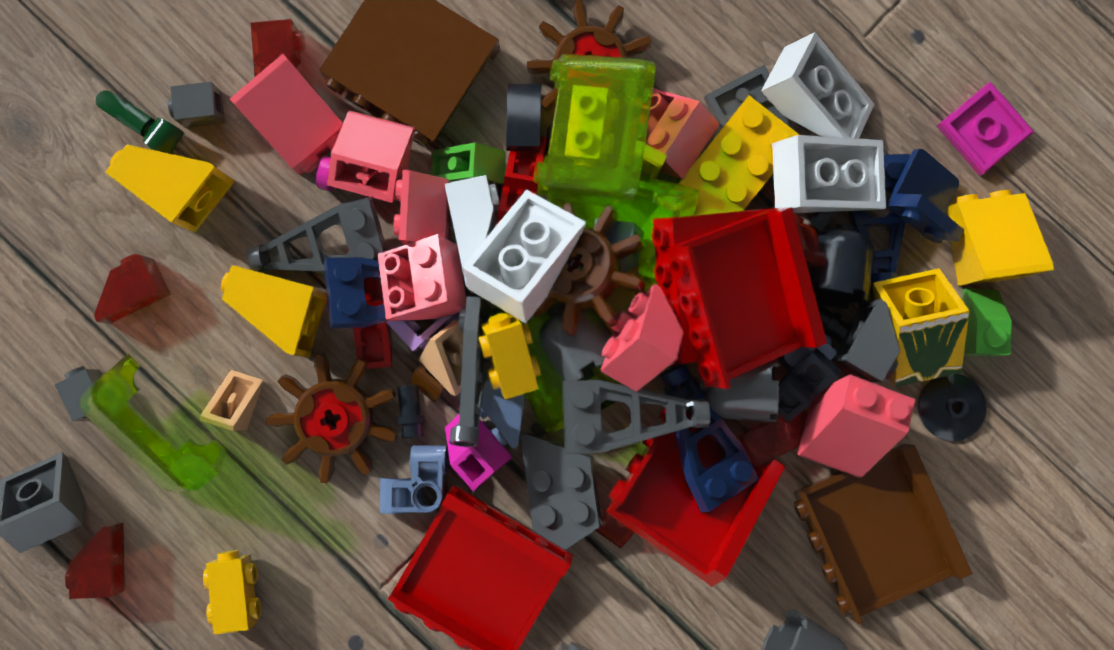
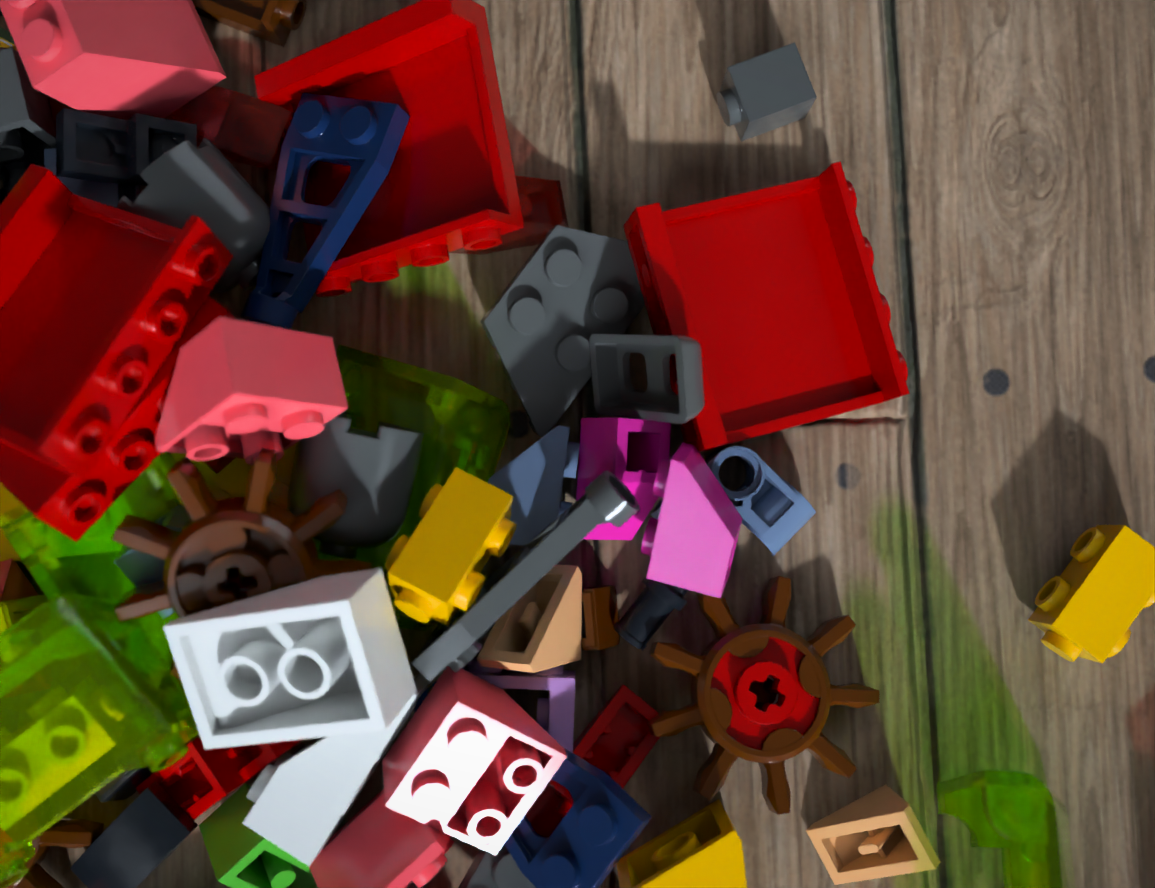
camera: 135 degrees left, 0 degrees up
dark grey plate [562,380,710,454] -> none
none -> dark grey piece [589,334,705,424]
none -> slope [641,442,743,598]

